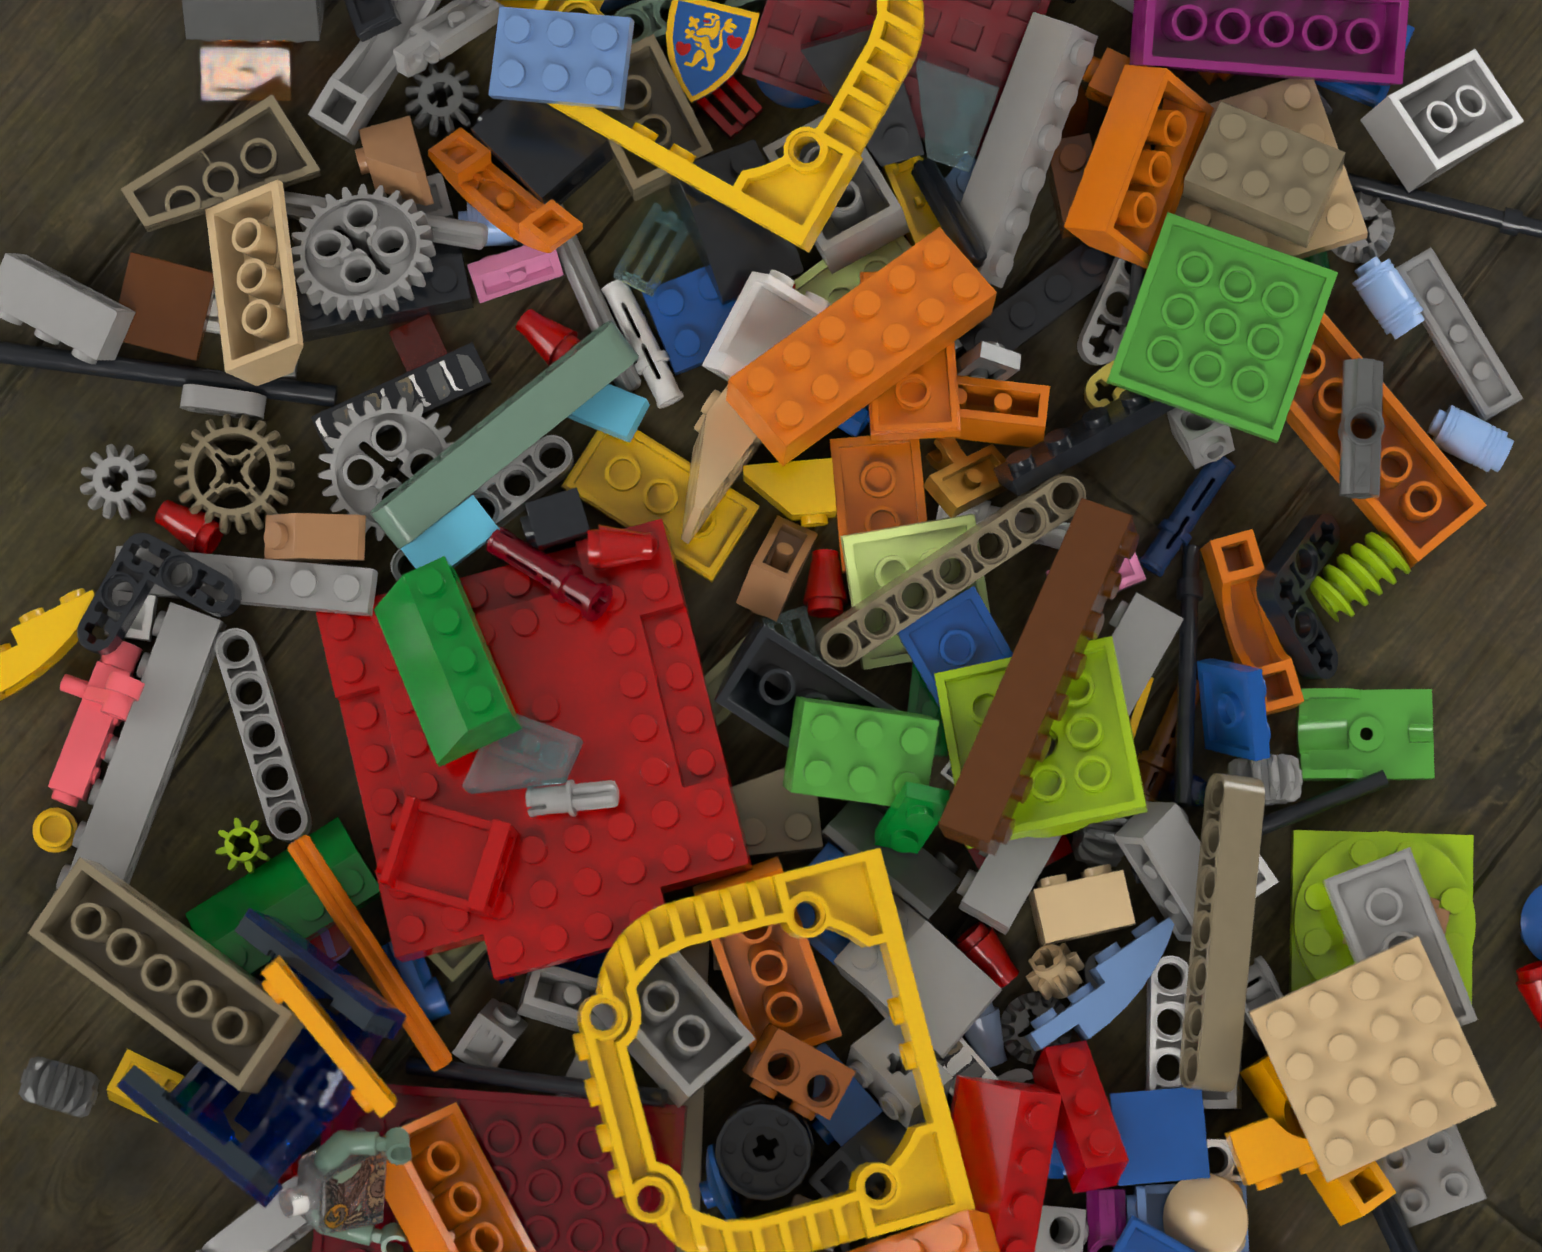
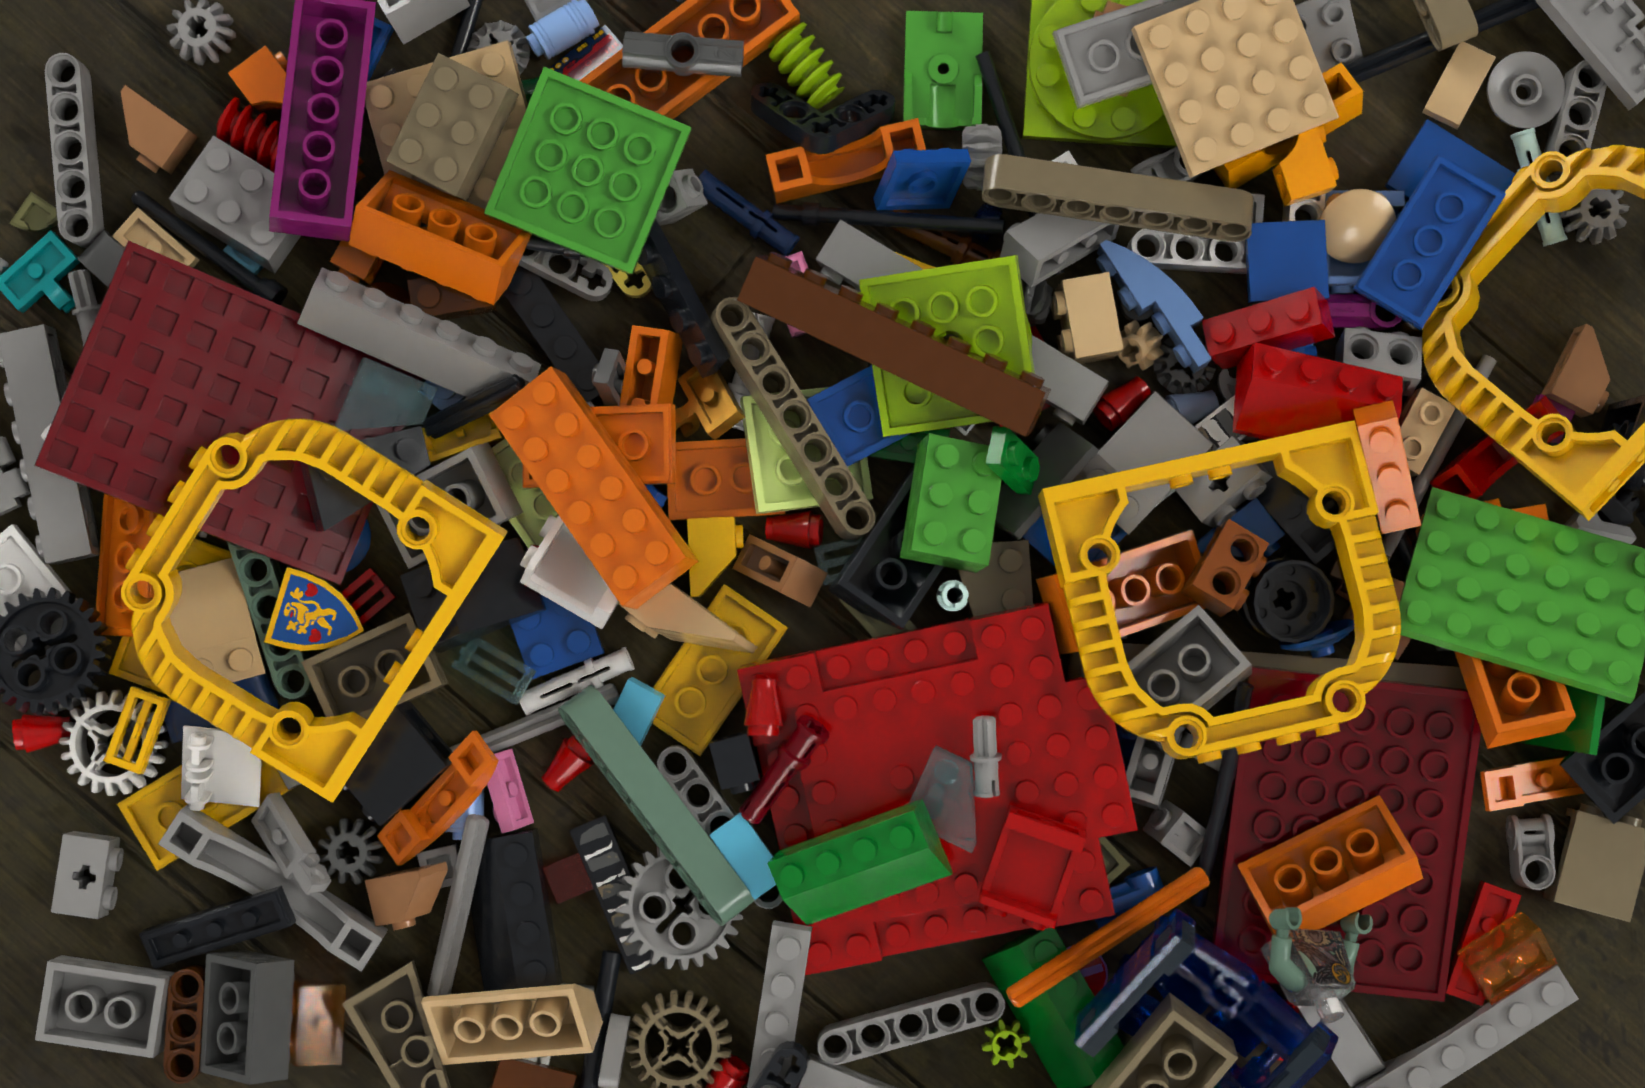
camera: 90 degrees left, 5 degrees up
light orange plate [262,955,397,1118] -> none
medium nougat slope [264,513,366,564] -> none
light grey gear [291,184,436,321] -> none
medium blue plate [489,6,634,110] -> none
none -> slope [549,25,623,81]
none -> light aqua pin [936,580,969,611]

